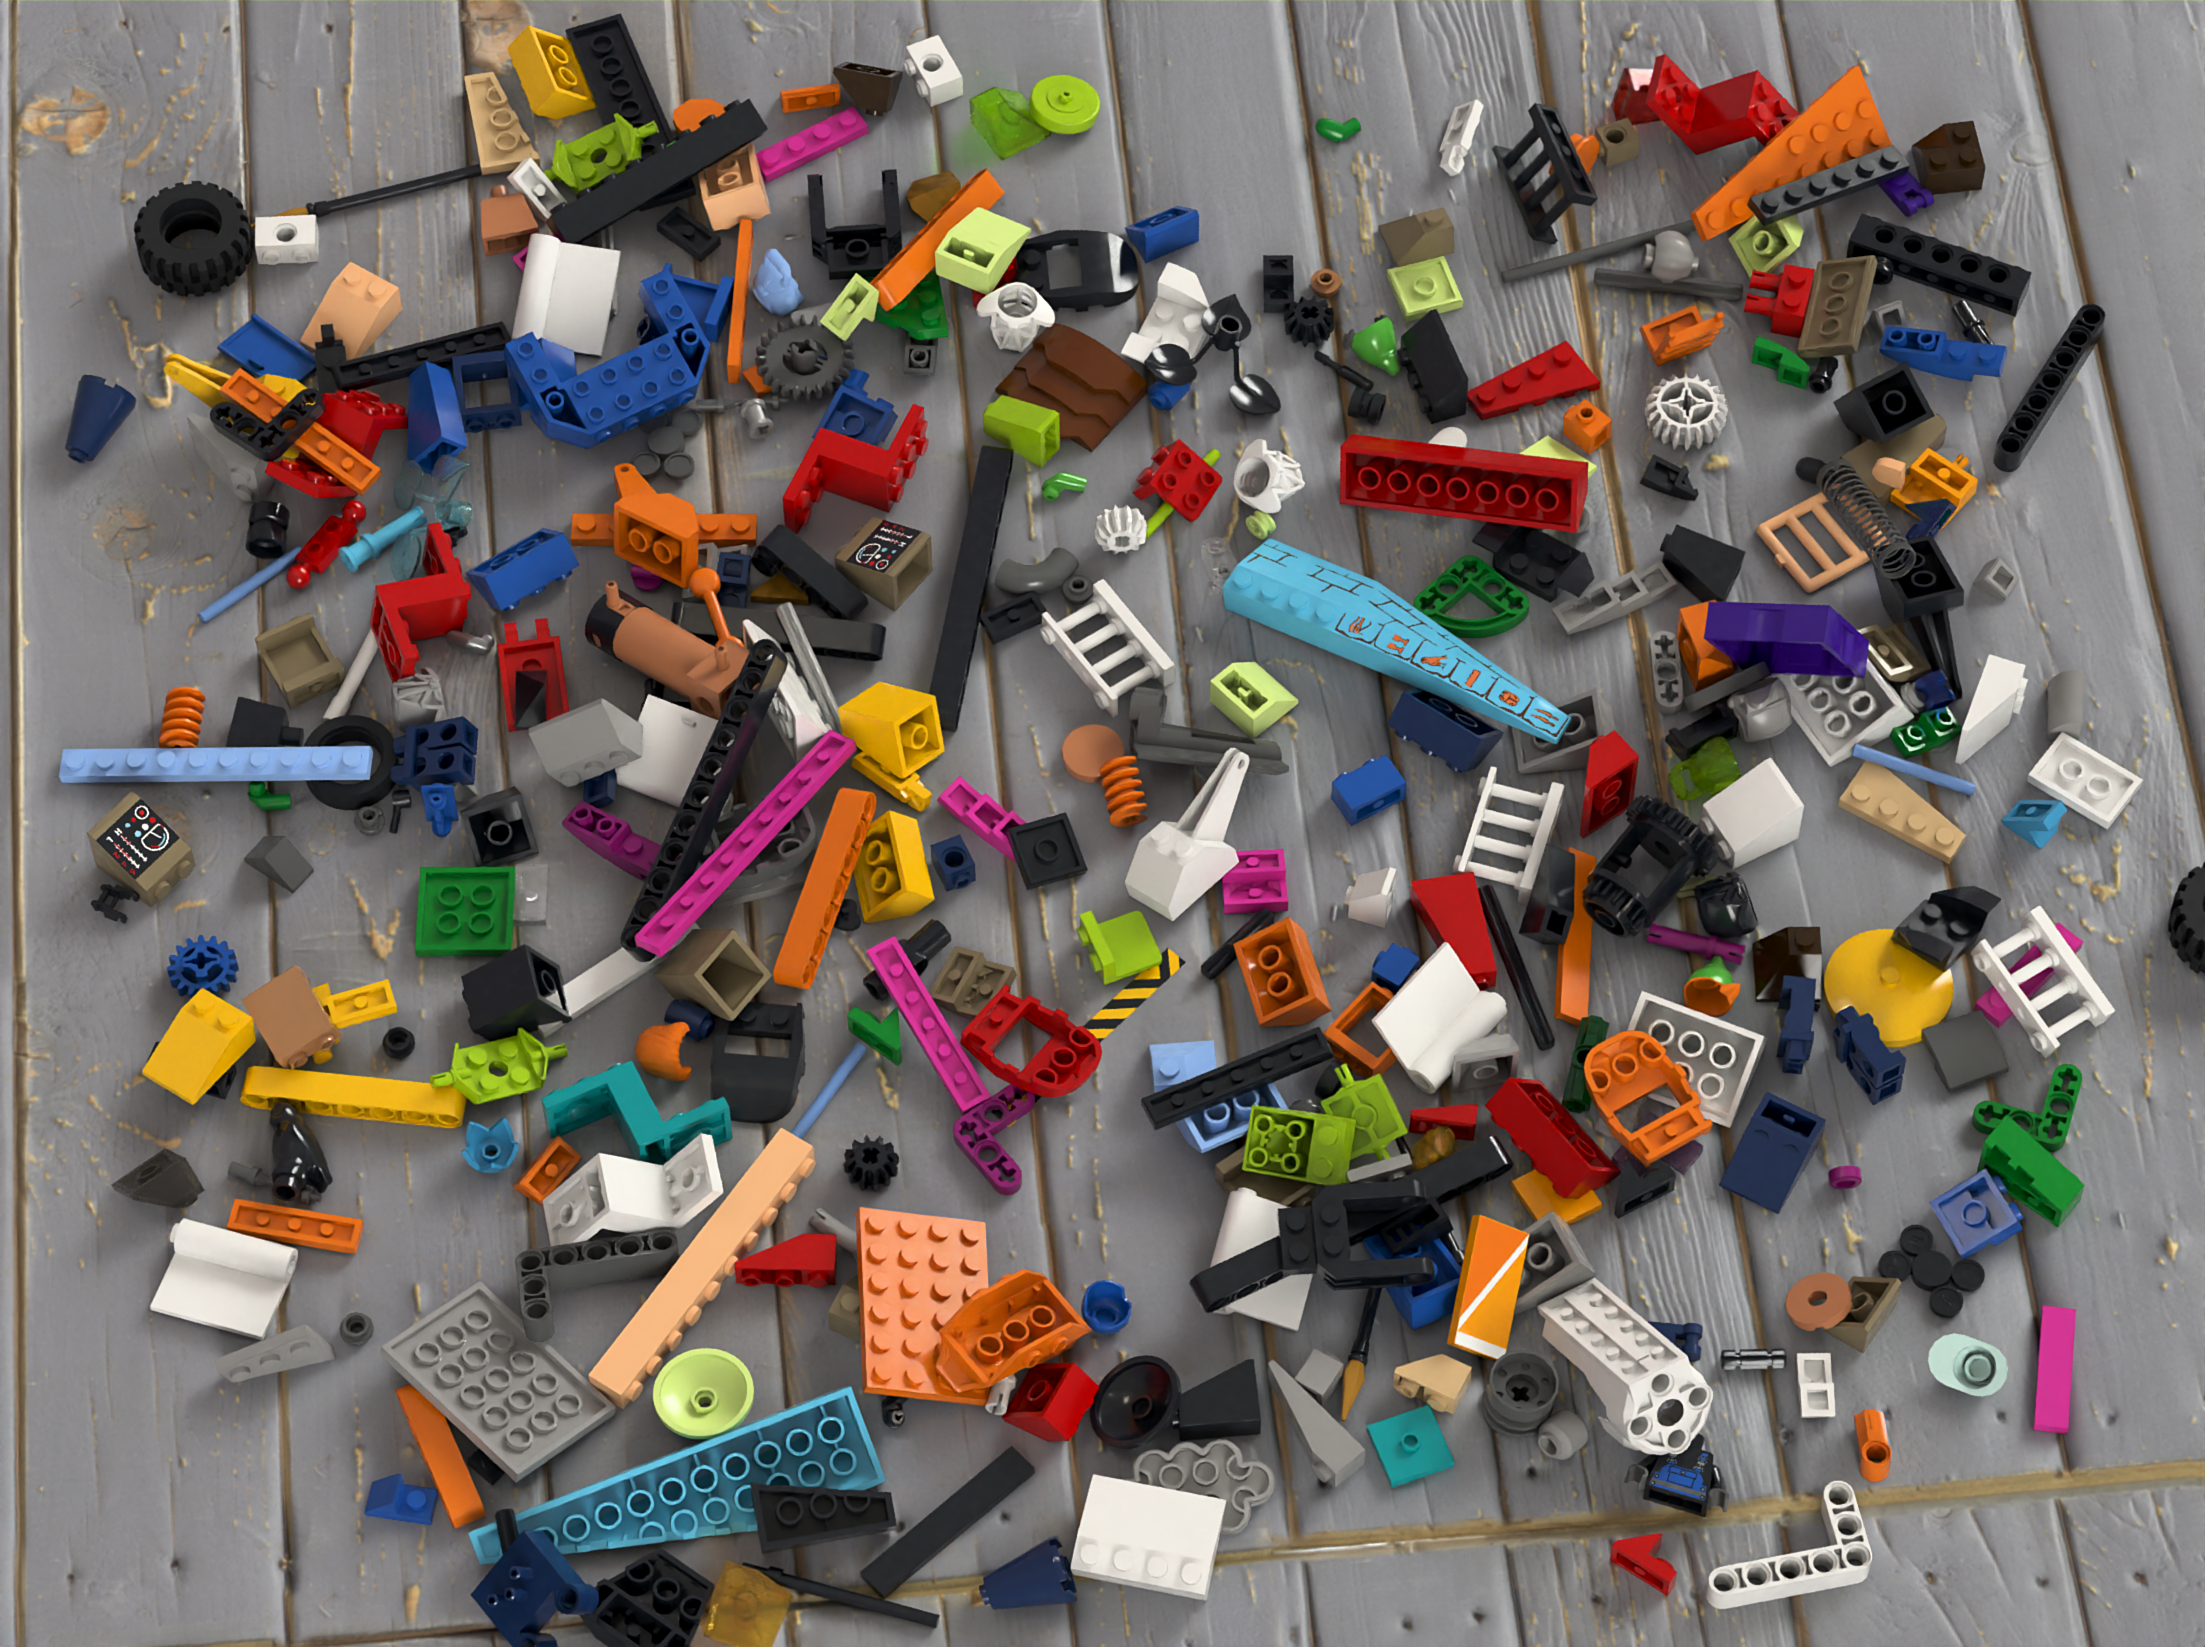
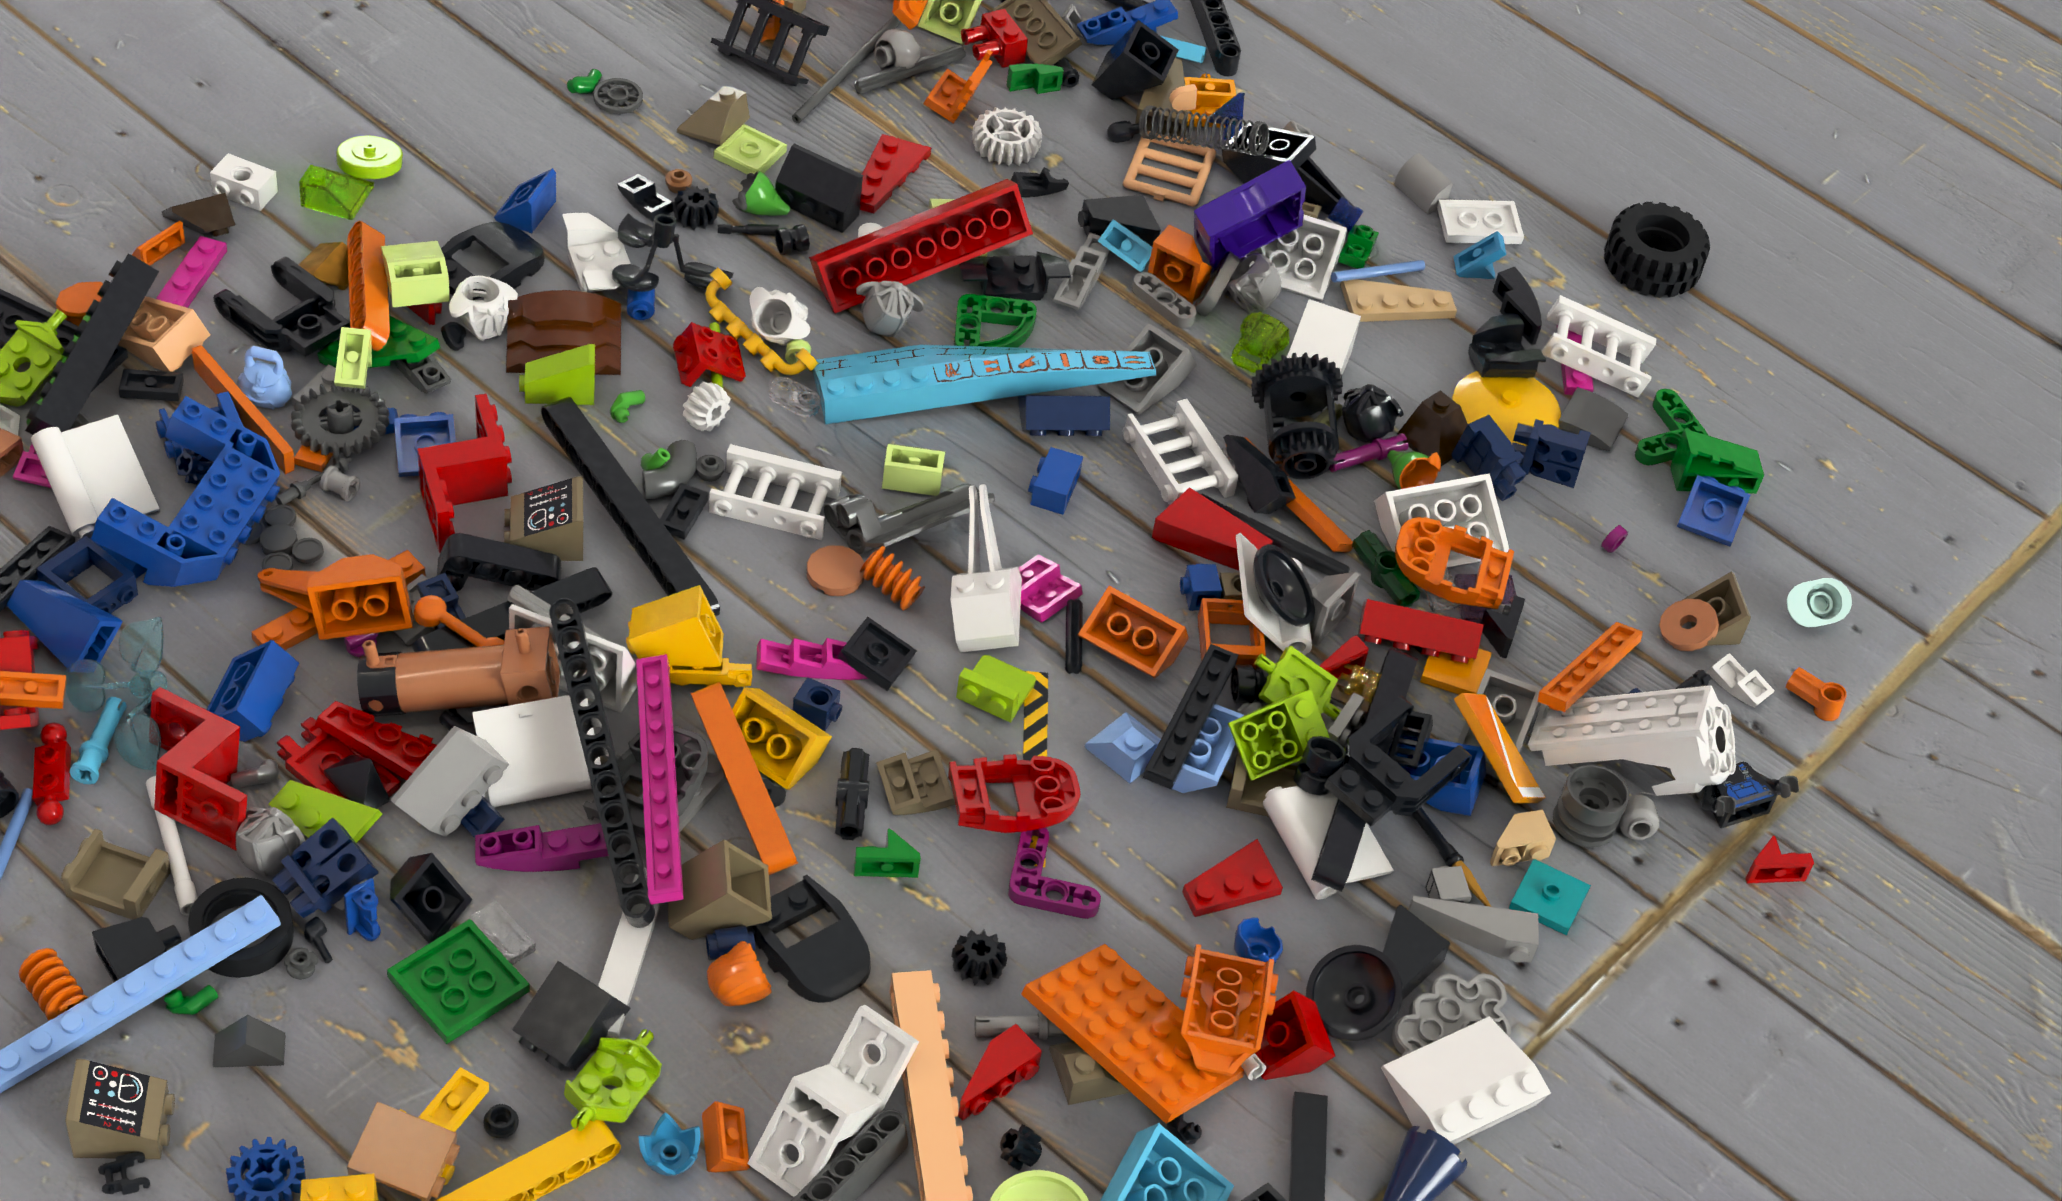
camera: 50 degrees left, 10 degrees down
teal bracket [541,1060,733,1165] -> none
pearl gold tile [751,573,809,606] -> none
medium blue bar [791,1042,867,1139] -> none
dark pink plate [866,936,991,1116] -> none
white slope [1344,867,1396,928] -> none
white hinge [1439,100,1484,176] -> none
orange brick [1563,399,1612,455] -> none
red slope [1579,730,1639,839] -> none
black hinge [1665,702,1739,765] -> none
white beam [1706,1481,1872,1609] -> none
dark blue slope [1719,1092,1826,1214] -> none
black piece [1878,1225,1985,1318] -> none
white slope [1955,654,2028,765] -> none
dark pink tile [2033,1305,2076,1434] -> none
none -> lime wing [268,780,382,843]
none -> red wing [315,701,437,780]
none -> black piece [441,322,467,351]
none -> dark grey wheel [594,78,643,115]
none -> bright green arm [641,448,670,470]
none -> yellow bar [705,267,819,376]
none -> light grey piece [856,281,924,337]
none -> black gear [1000,1124,1042,1170]
none -> medium azure slope [1098,219,1152,272]
none -> medium azure slope [1161,36,1207,64]
none -> red wing [1182,839,1283,917]
none -> black dish [1253,544,1315,627]
none -> black wheel [1293,736,1346,796]
none -> black slope [1492,267,1542,346]
none -> orange plate [1537,622,1643,712]

